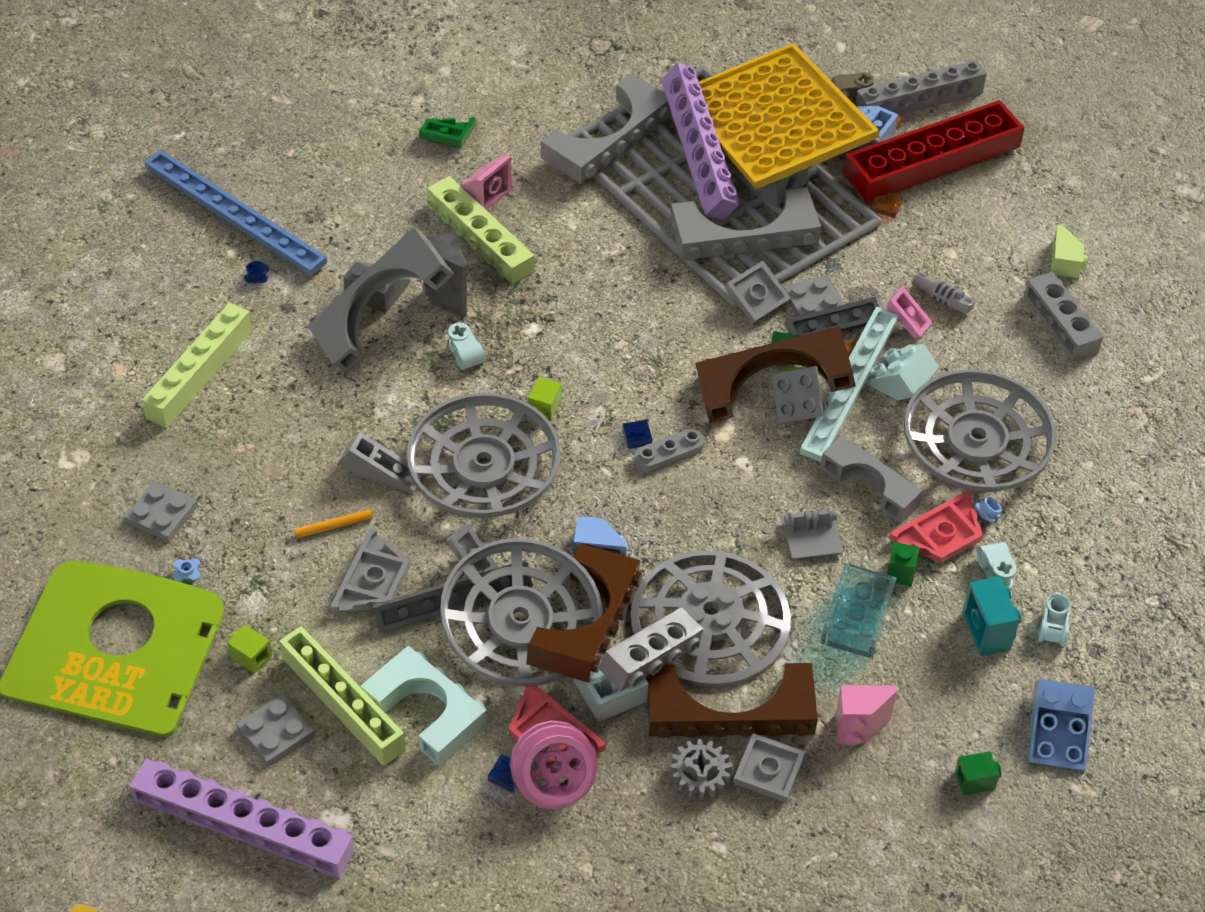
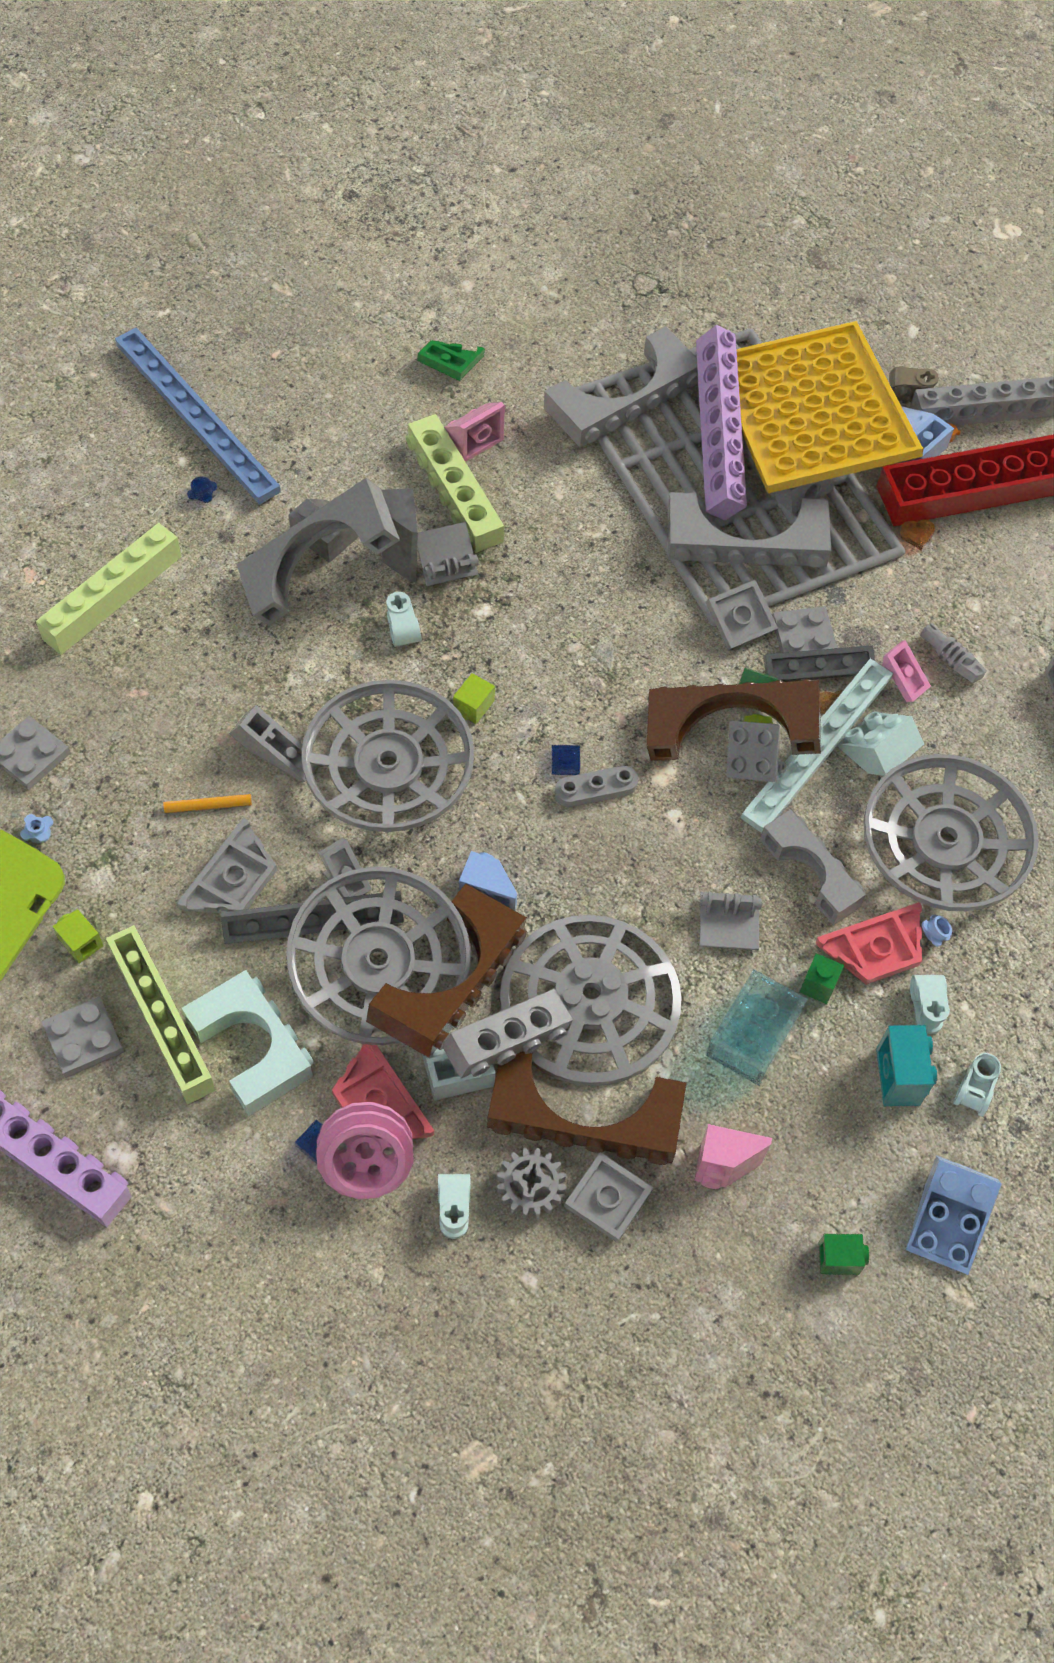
camera: 10 degrees right, 10 degrees up
none -> light grey hinge [417,522,479,586]
none -> light aqua piece [438,1174,470,1239]

